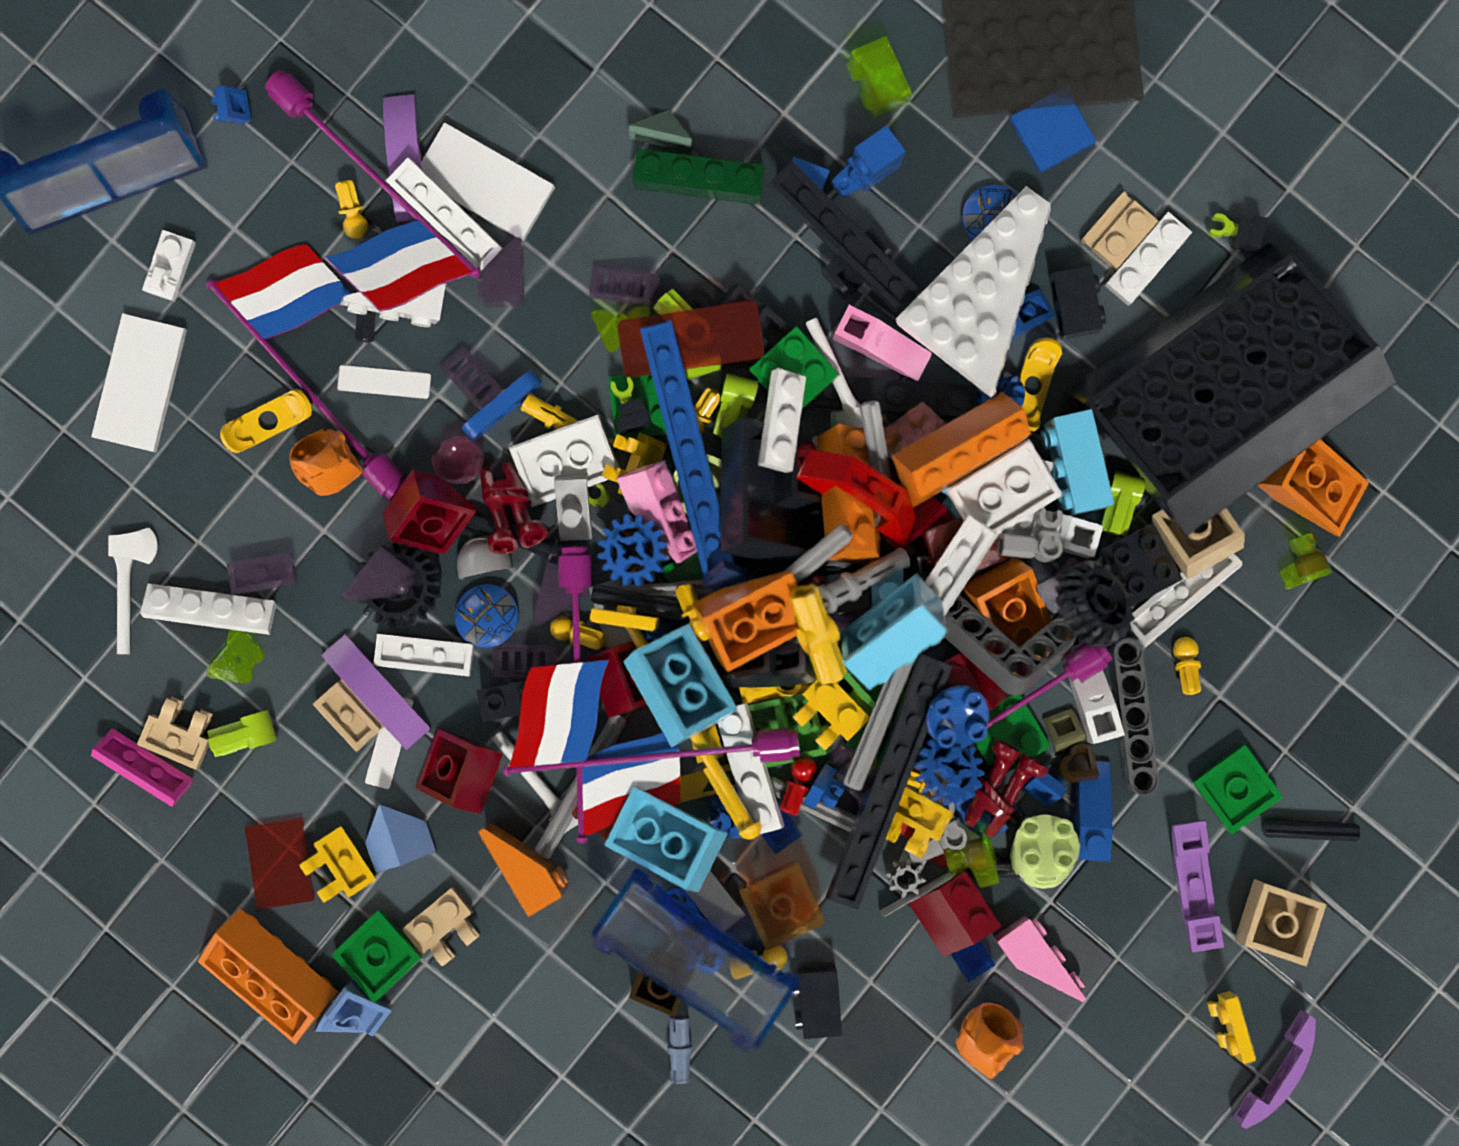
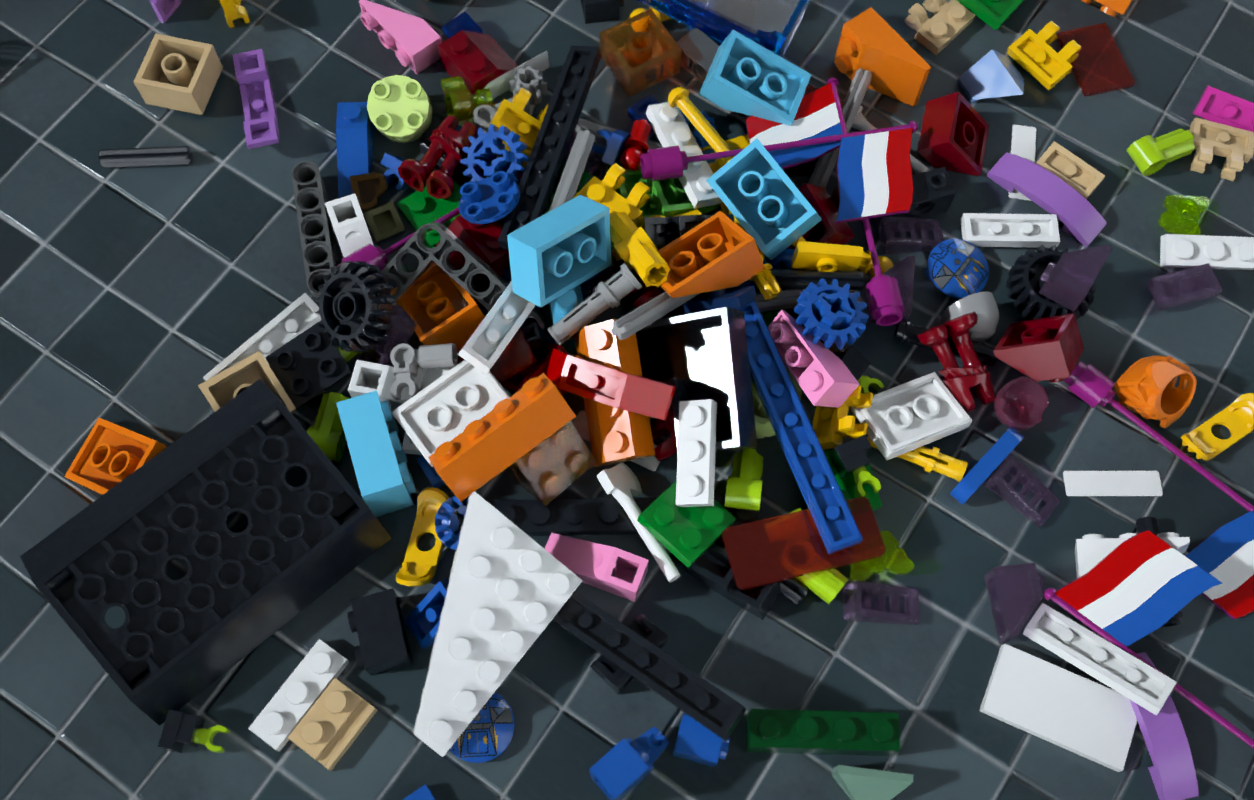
camera: 175 degrees right, 20 degrees down
yellow axle [335,180,368,239] -> none
light grey tile [554,475,593,541] -> none
yellow axle [694,387,721,436] -> none
light grey axle [860,401,891,521] -> none
yellow axle [1173,637,1201,695] -> none
green plate [1191,744,1283,835] -> none
clear neon green piece [1279,533,1332,590] -> none

